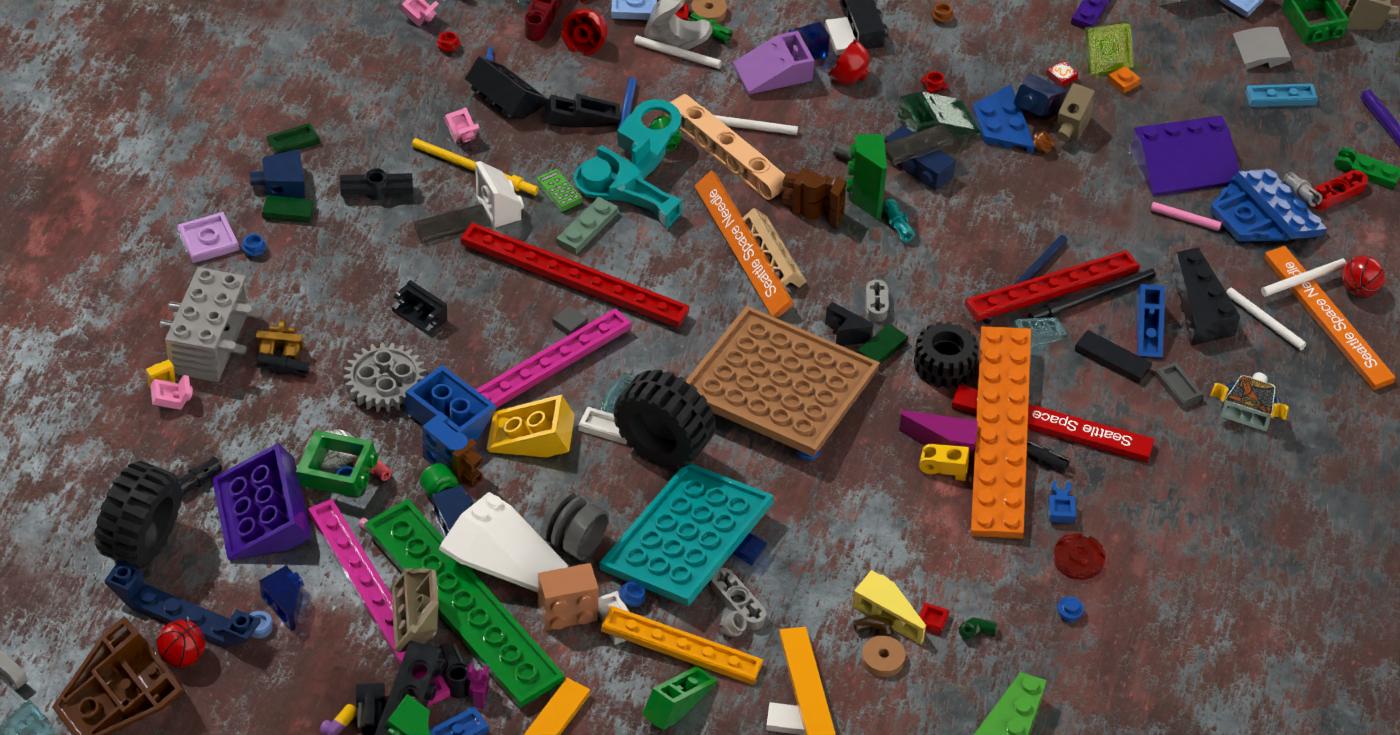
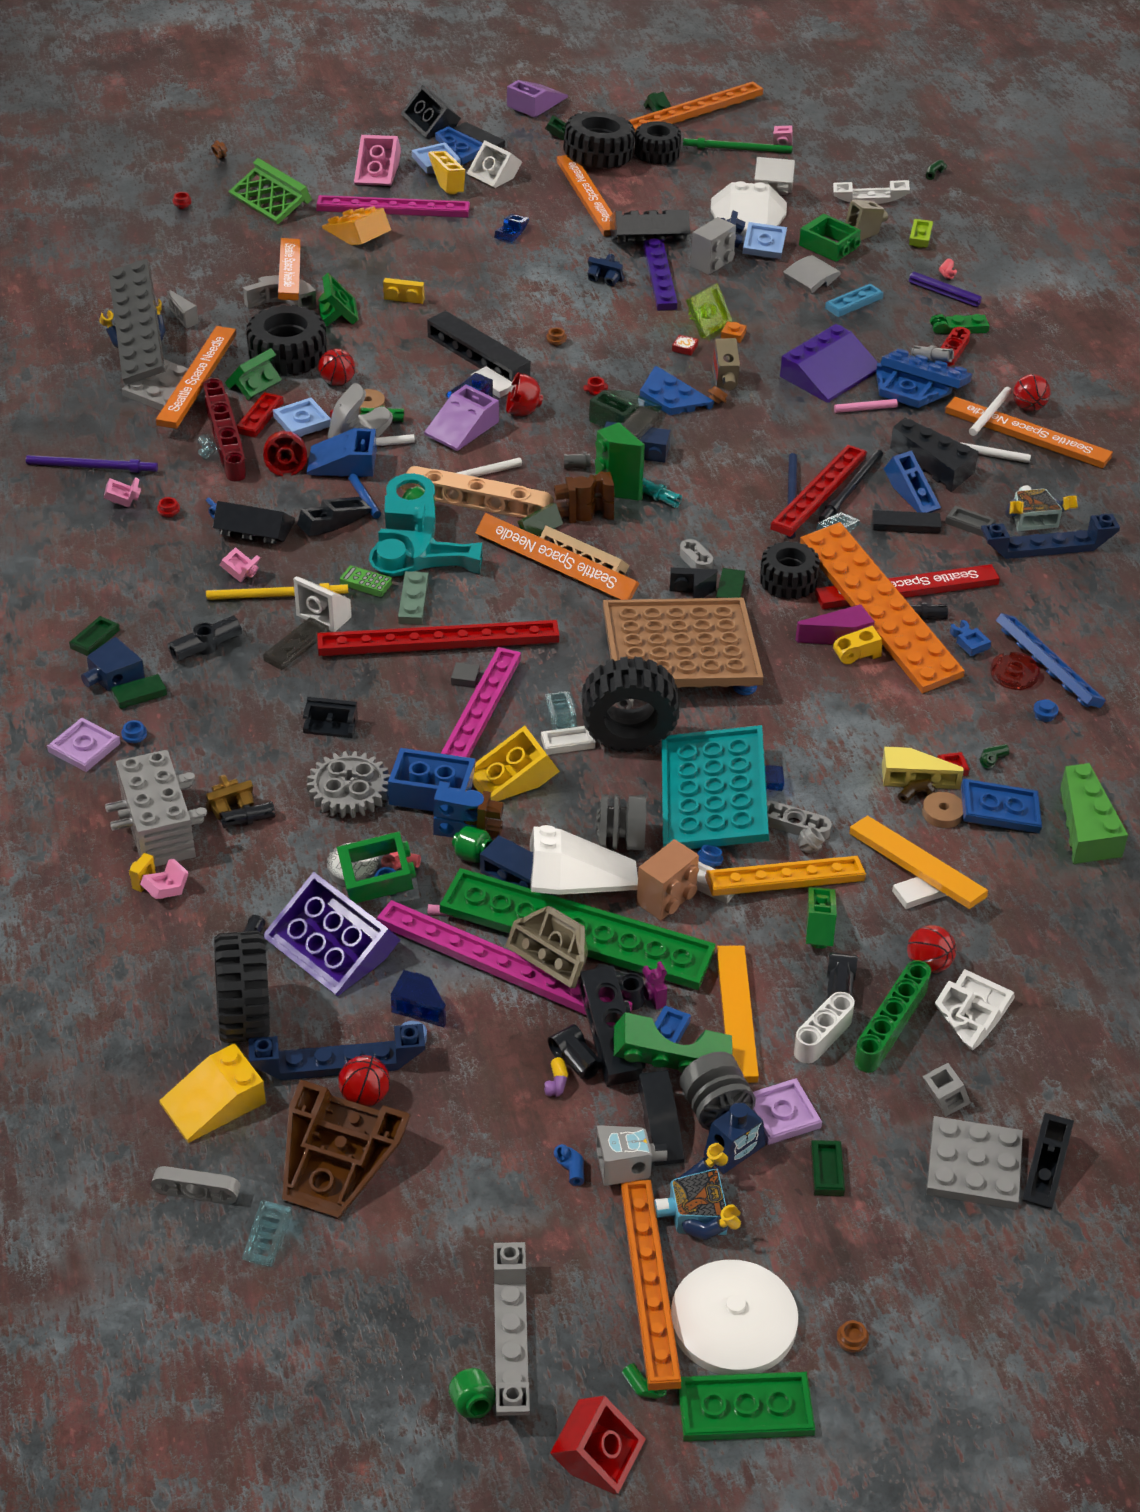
camera: 30 degrees left, 5 degrees down
dark blue torso [1014,73,1067,117] -> none
none -> yellow slope [159,1043,266,1143]
none -> blue slope [307,428,377,477]
none -> dark green tile [518,503,563,537]
none -> blue tile [961,779,1042,833]
none -> dark blue slope [981,514,1120,559]
none -> blue plate [996,613,1106,708]

